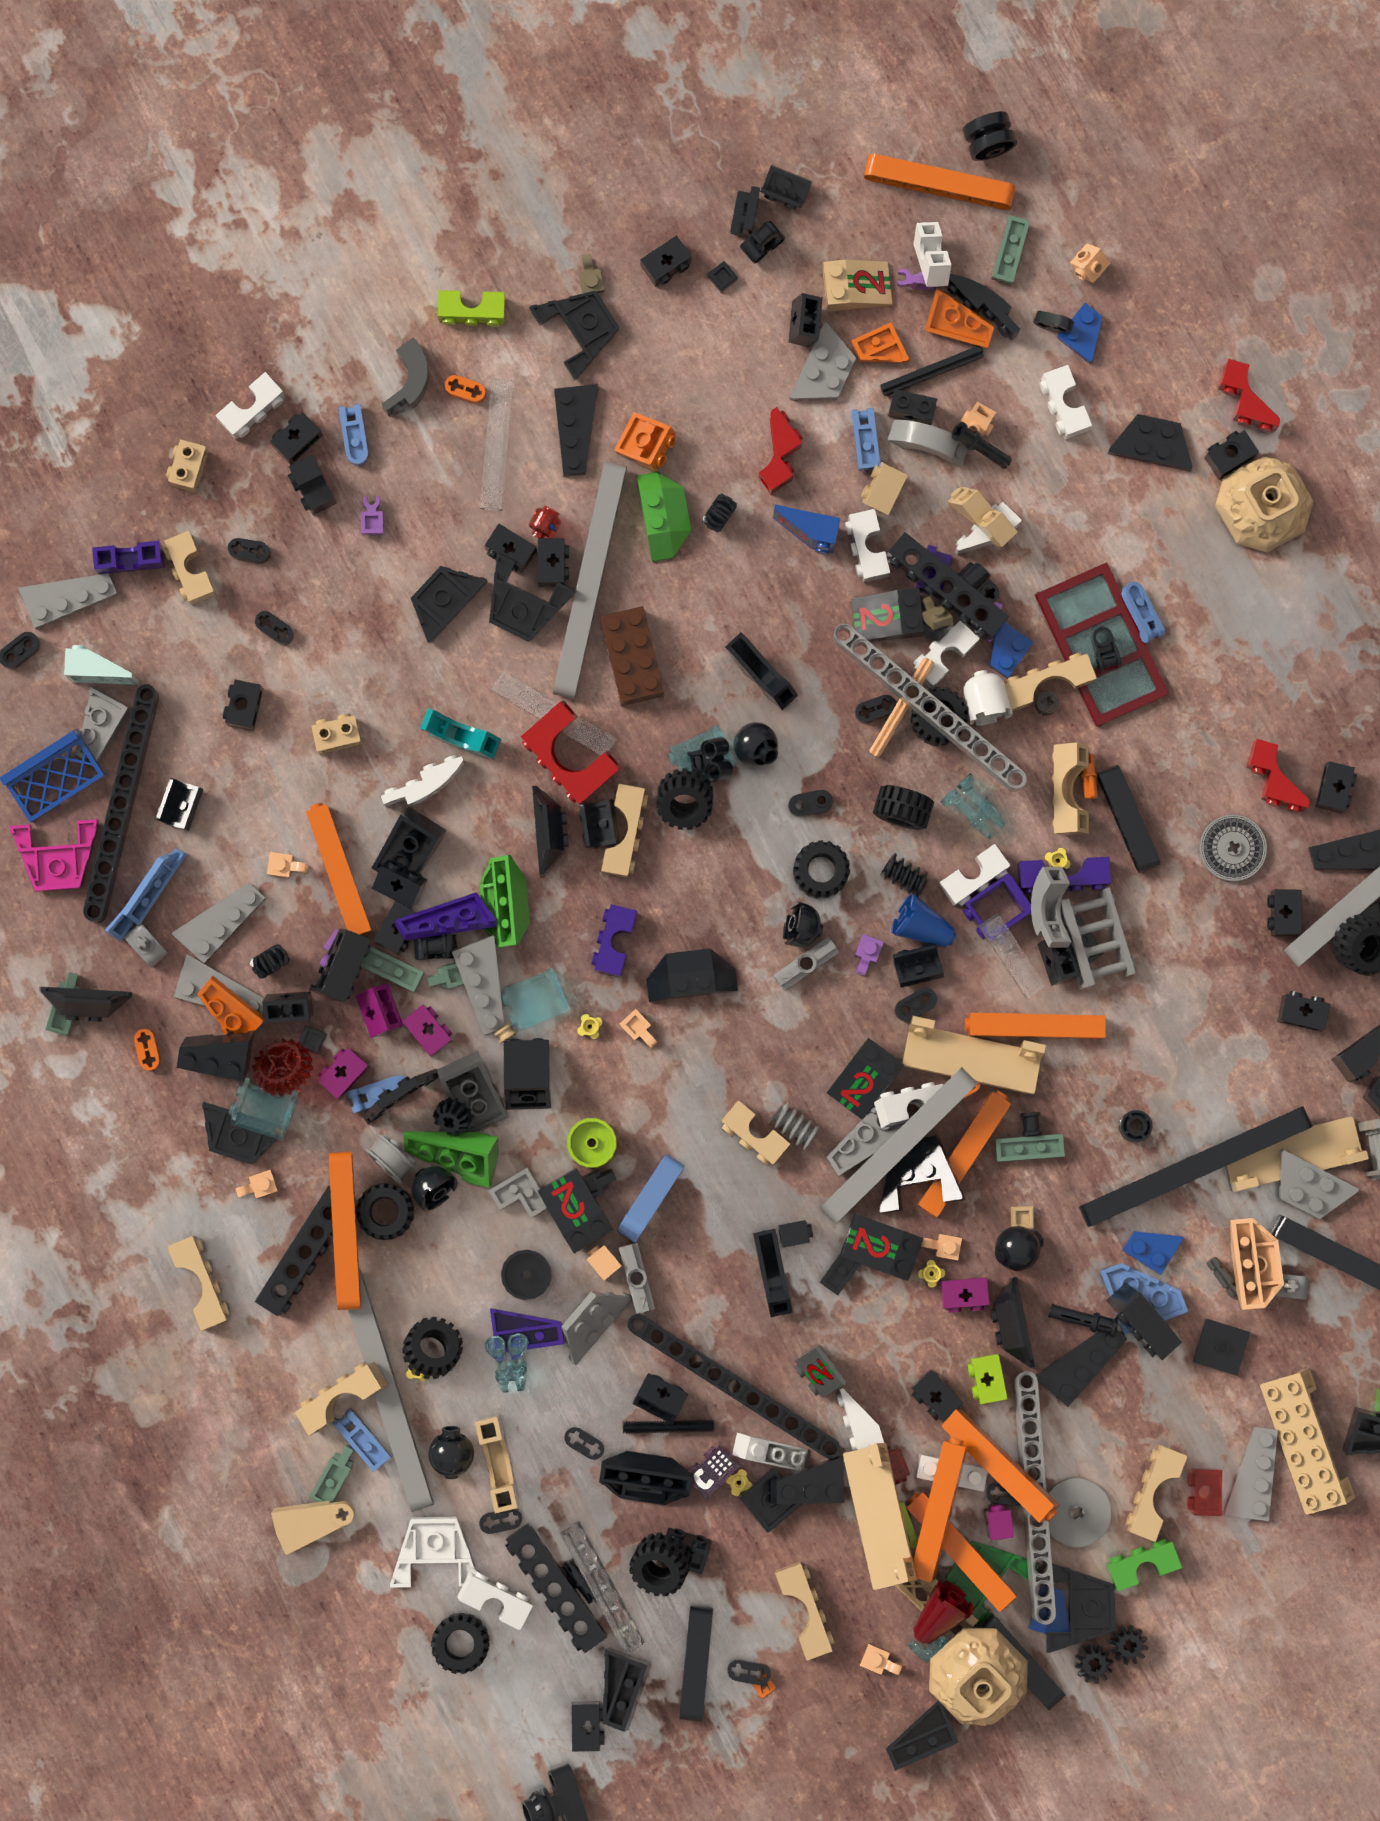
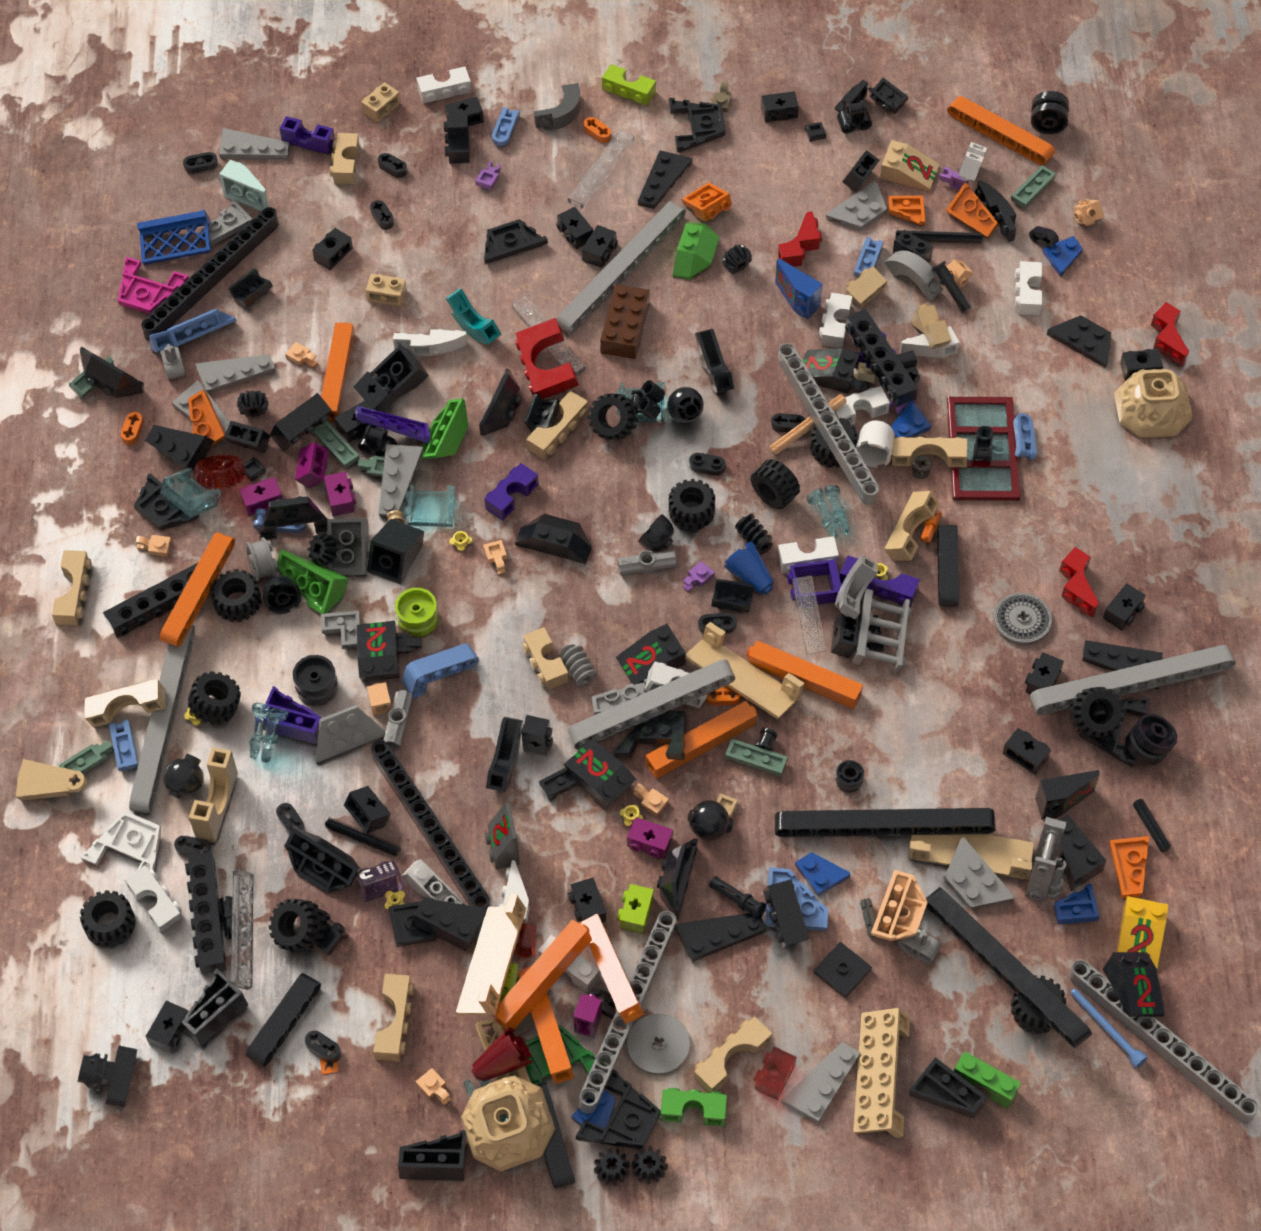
camera: 30 degrees right, 25 degrees down
black wing [489,552,577,642] -> none
clear red head [528,506,561,538] -> none

